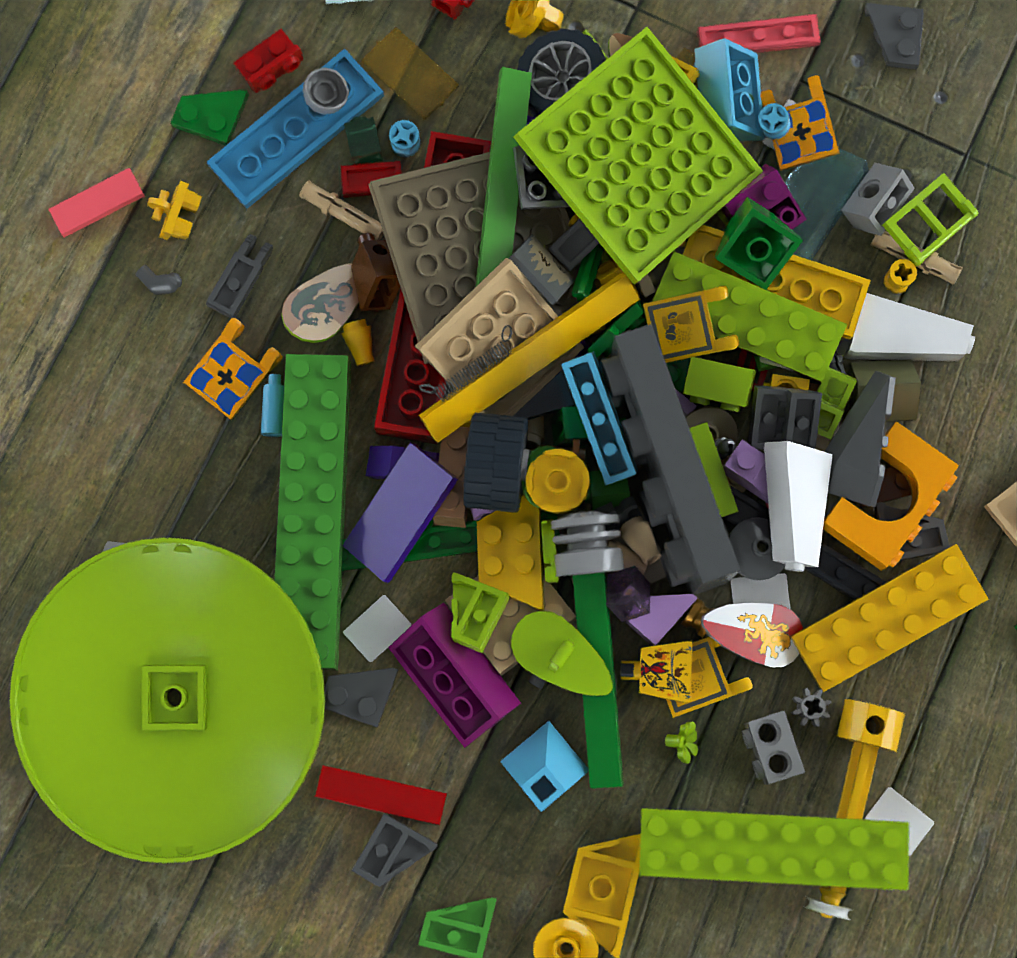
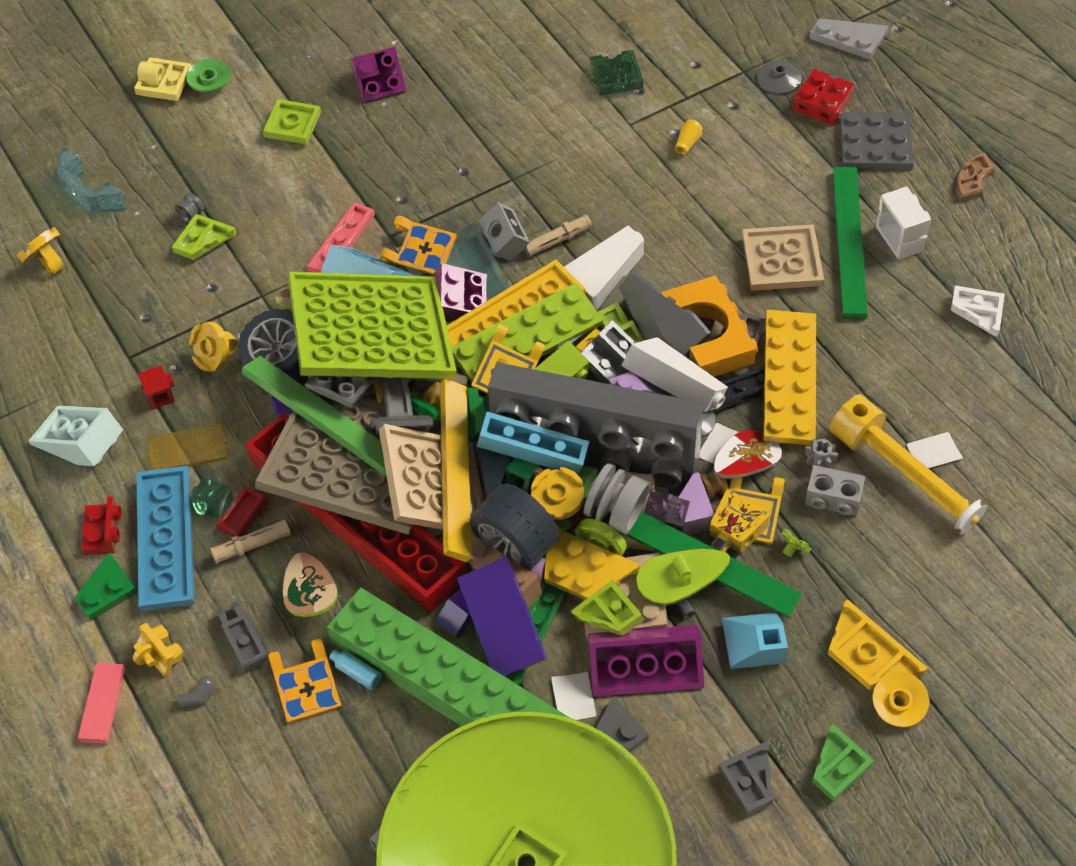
camera: 55 degrees left, 25 degrees down
light grey hair [303,67,349,115] -> none
red tile [315,765,447,825] -> none
yellow cone [341,319,374,366] -> none
reddish brown torso [351,233,400,311] -> none
medium azure wheel [389,120,420,157] -> none
dark grey piece [419,325,512,402] -> none
lime brick [639,808,909,890] -> none
green slope [715,197,803,290] -> none
medium azure wheel [758,103,790,139] -> none
dark grey wing [864,3,924,70] -> none
lime window [882,173,978,266] -> none
yellow bush [884,259,917,294] -> none

